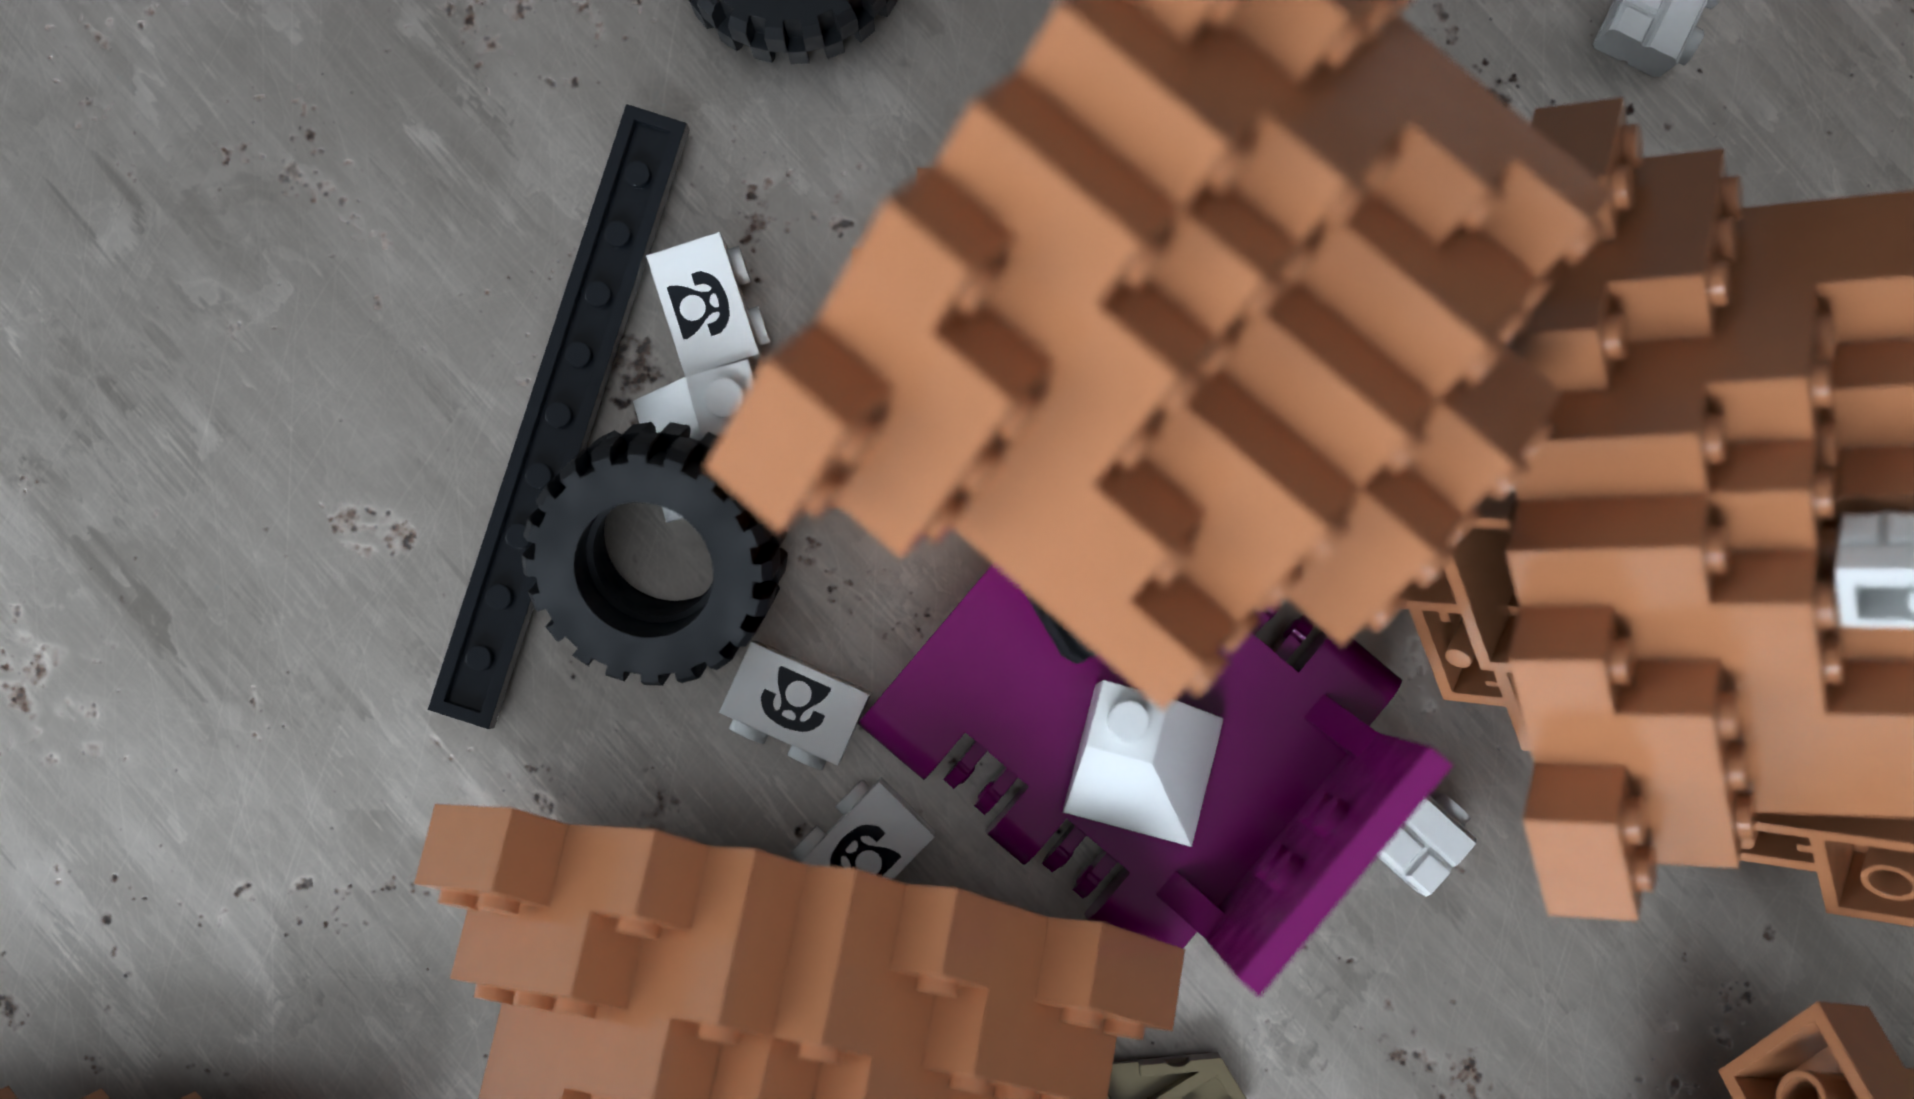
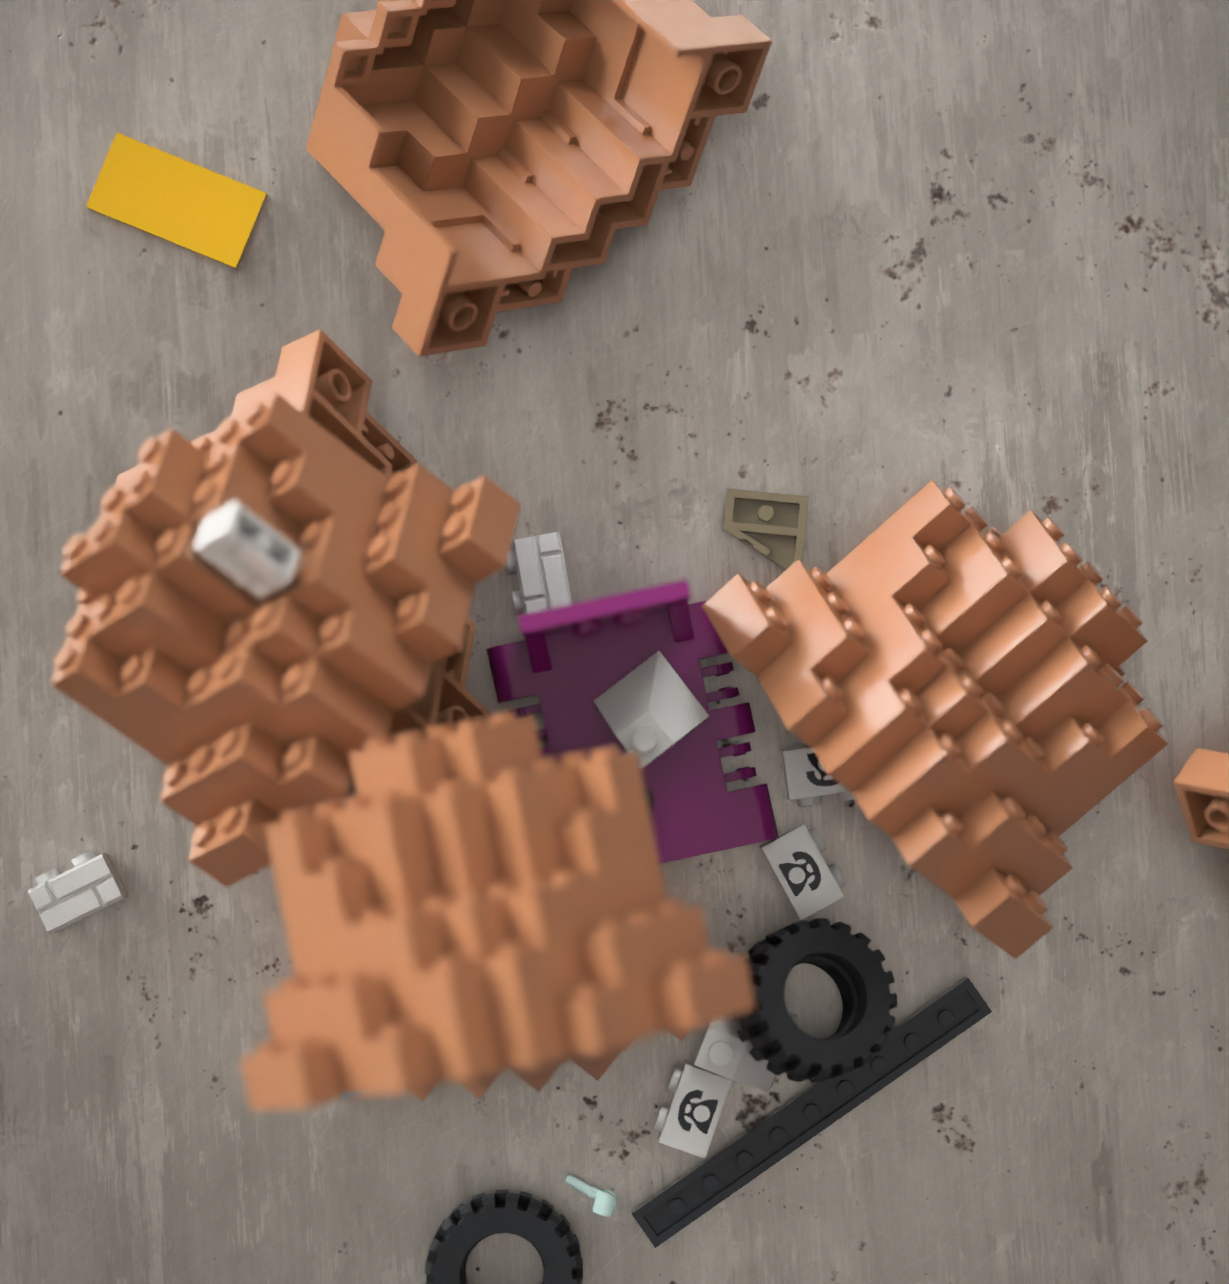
camera: 140 degrees left, 0 degrees up
none -> light aqua hand [565,1174,618,1217]

